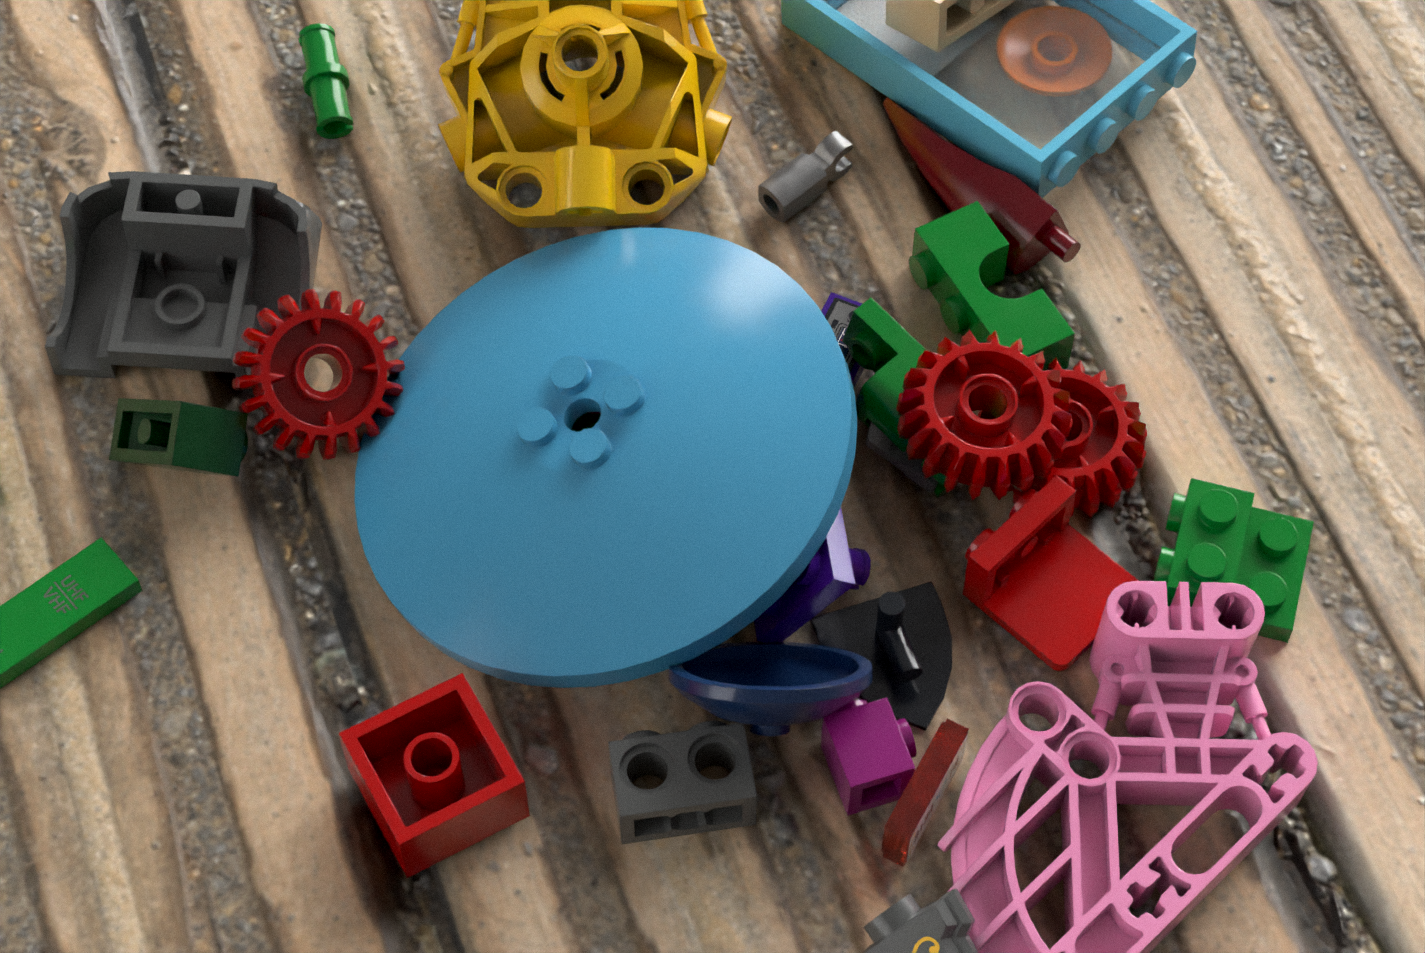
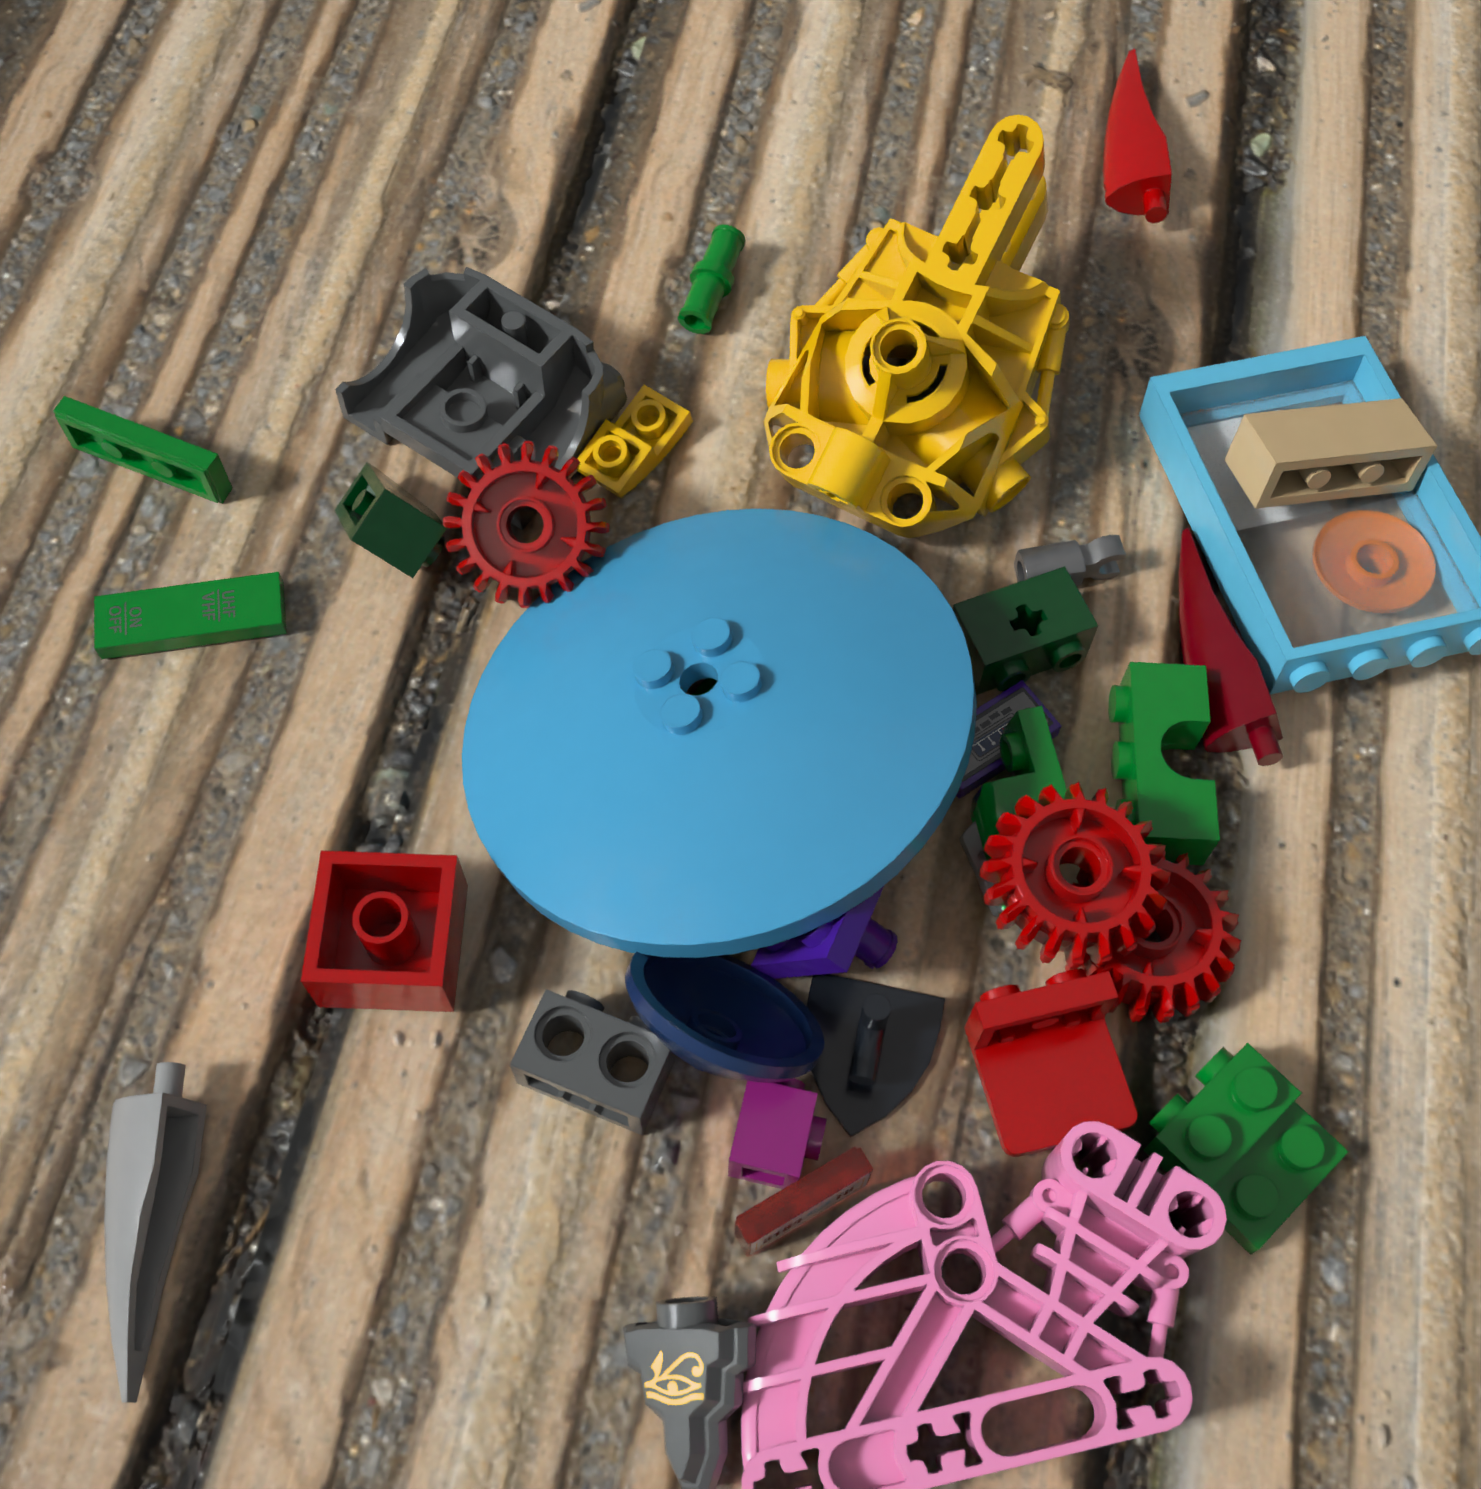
camera: 30 degrees right, 5 degrees up
none -> yellow slope [577,384,693,498]
none -> dark green brick [952,566,1098,695]

